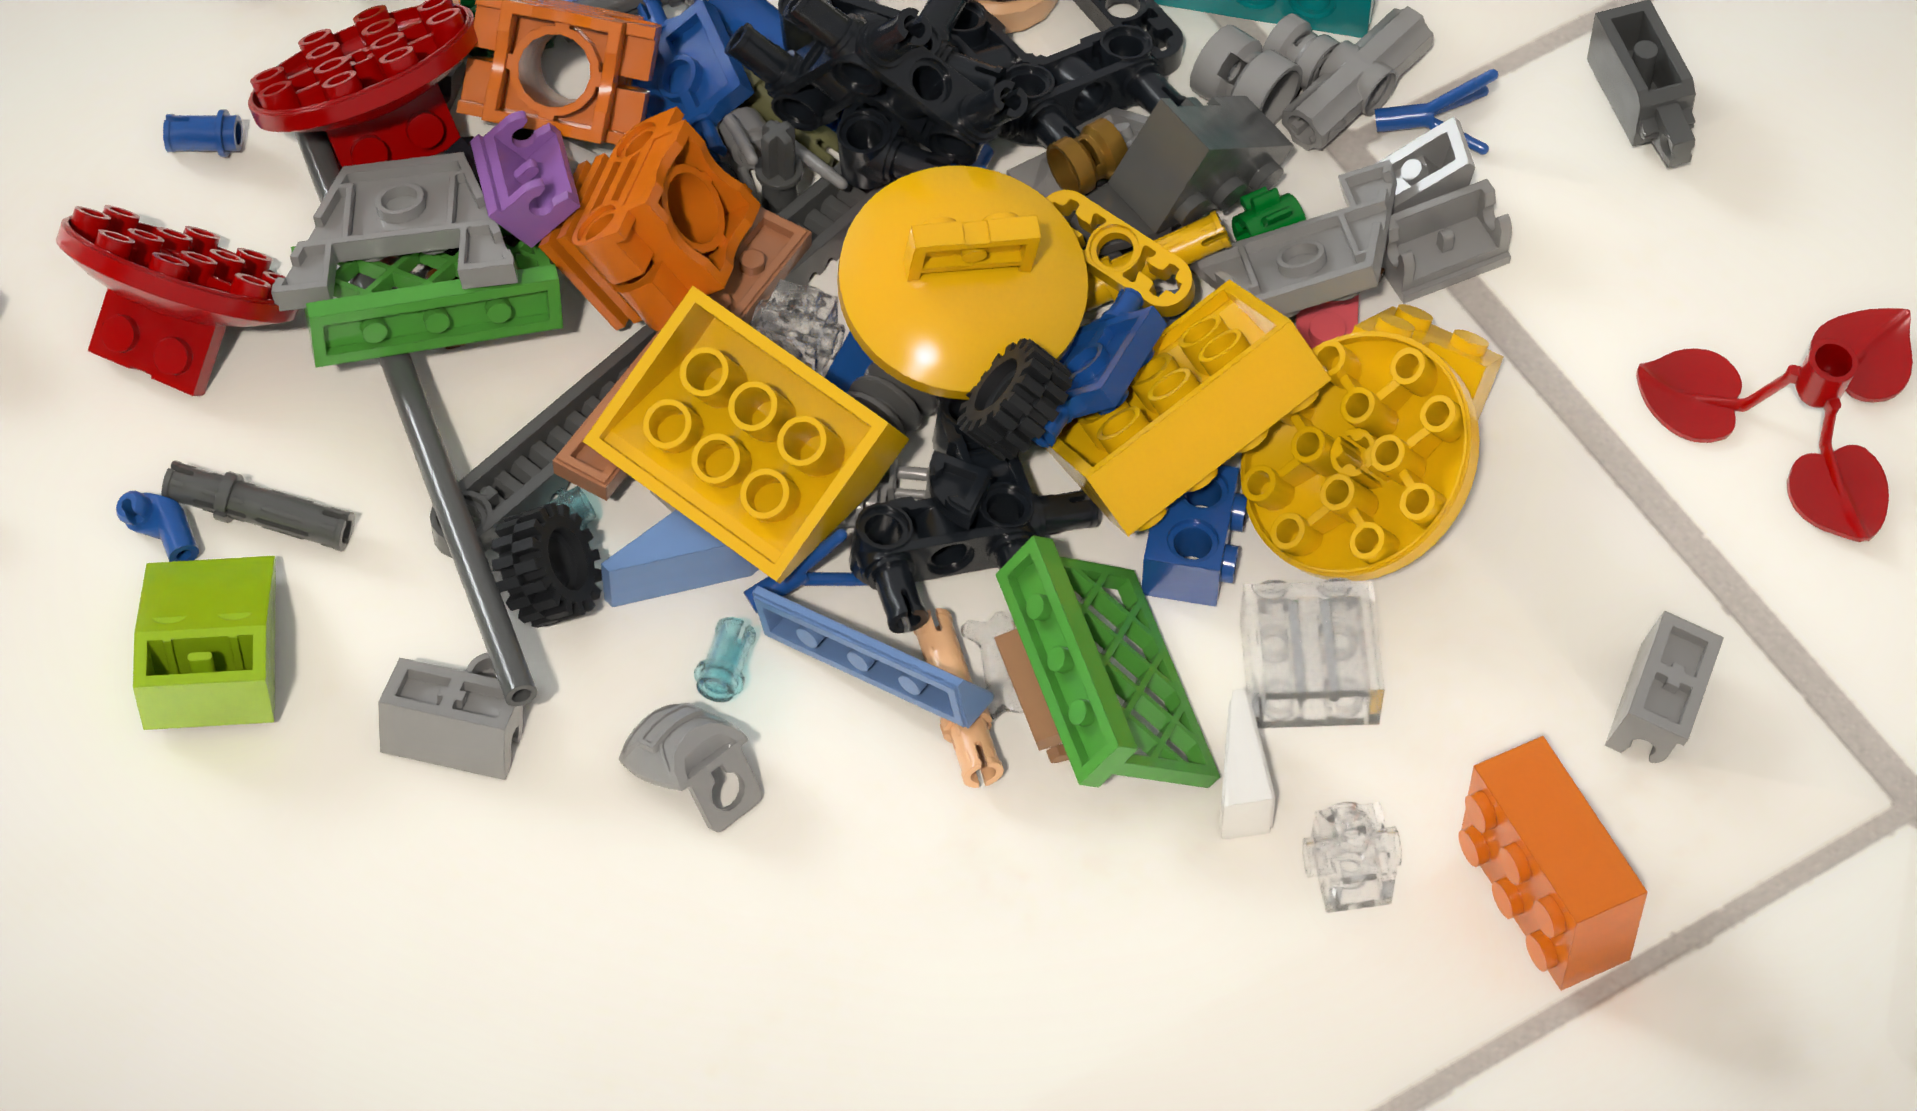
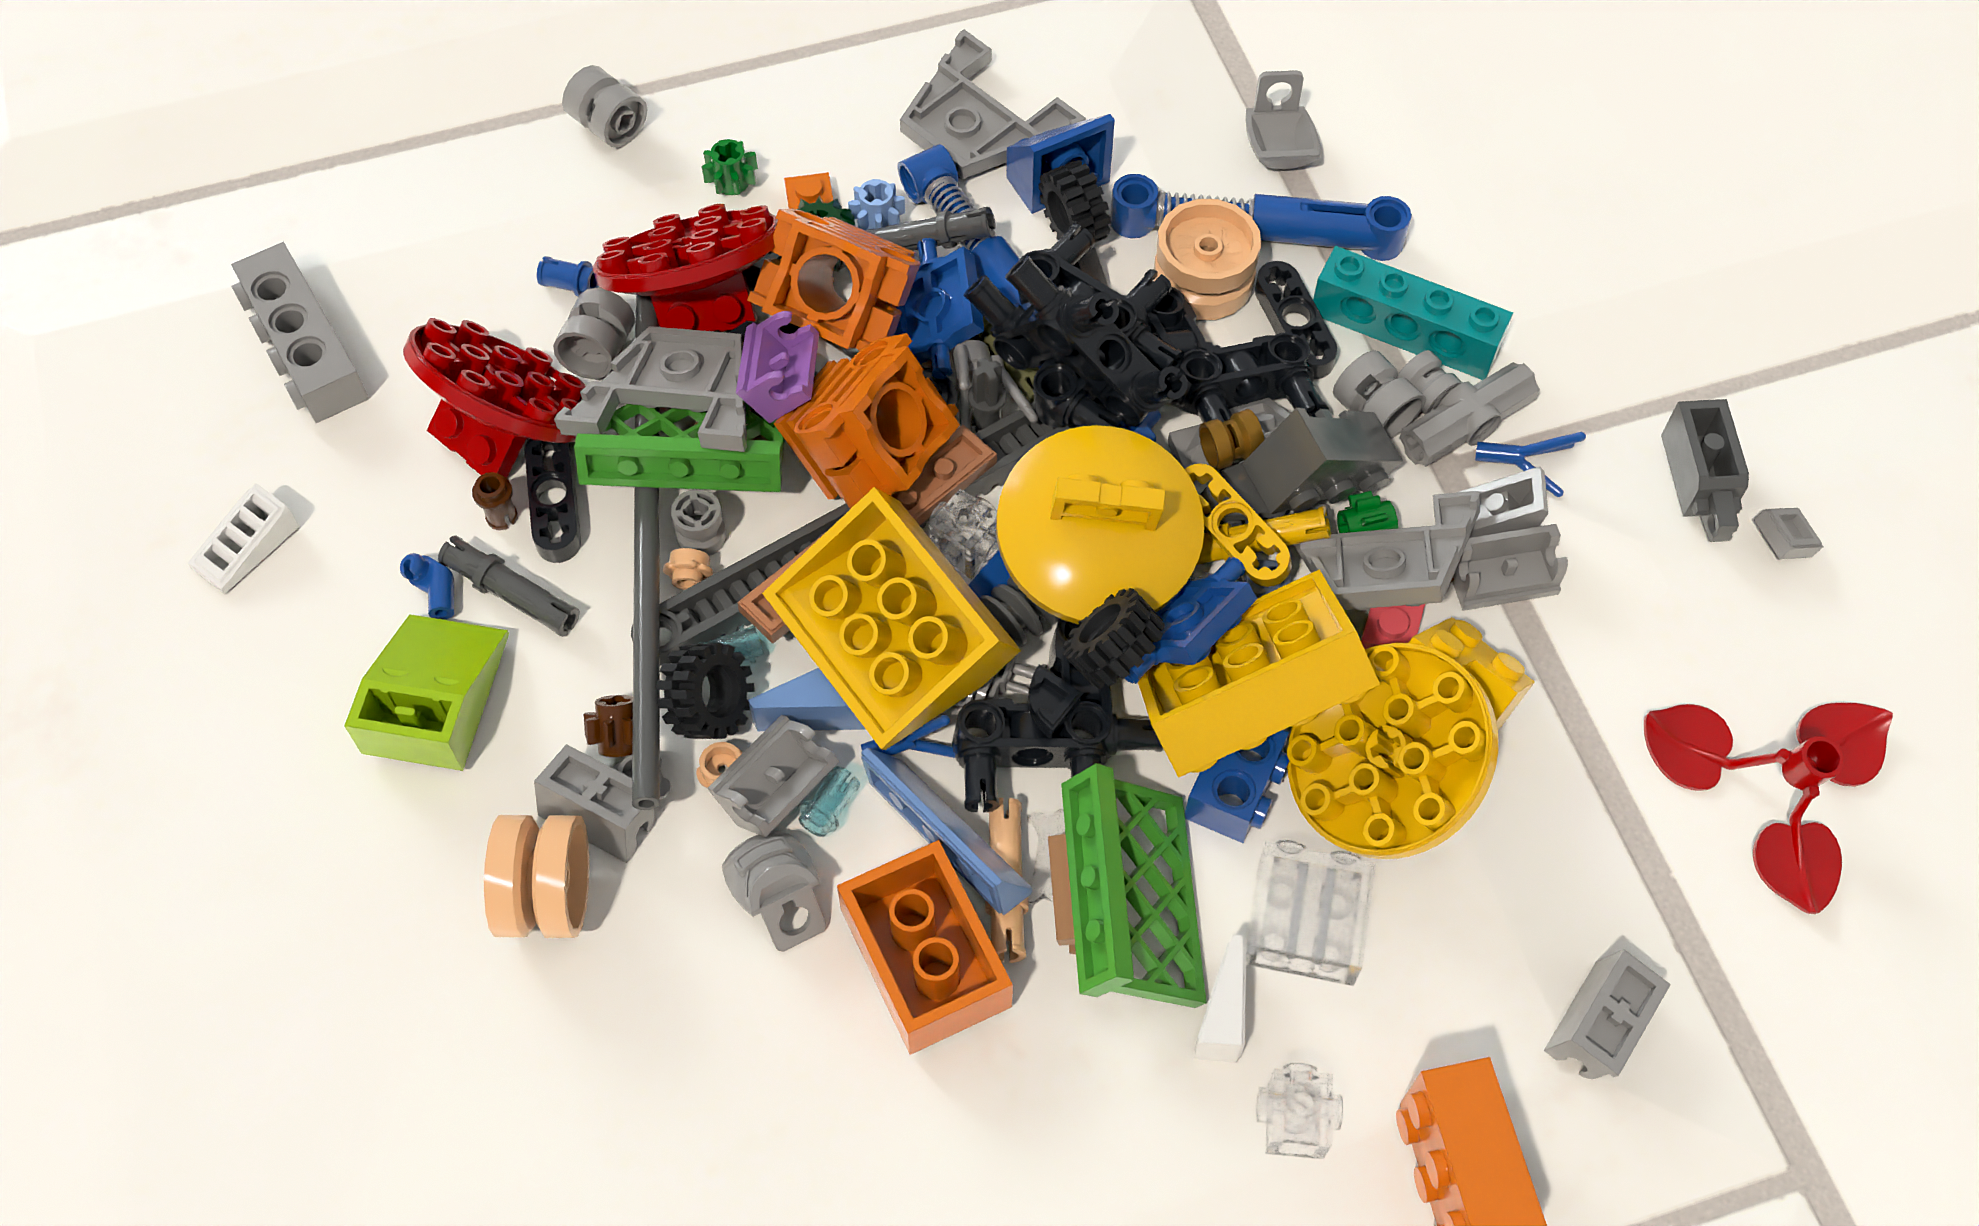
camera: 15 degrees right, 5 degrees up
none -> reddish brown pin [472,472,518,531]
none -> light nougat wheel [484,815,590,938]
none -> black beam [524,439,581,563]
none -> light grey wheel [553,288,635,379]
none -> reddish brown gear [583,695,633,757]
none -> light nougat plate [663,548,713,590]
none -> light grey wheel [671,489,726,556]
none -> light nougat plate [696,742,743,788]
none -> light grey hinge [707,715,840,837]
none -> orange brick [837,840,1013,1055]
none -> light grey tile [1754,508,1824,559]

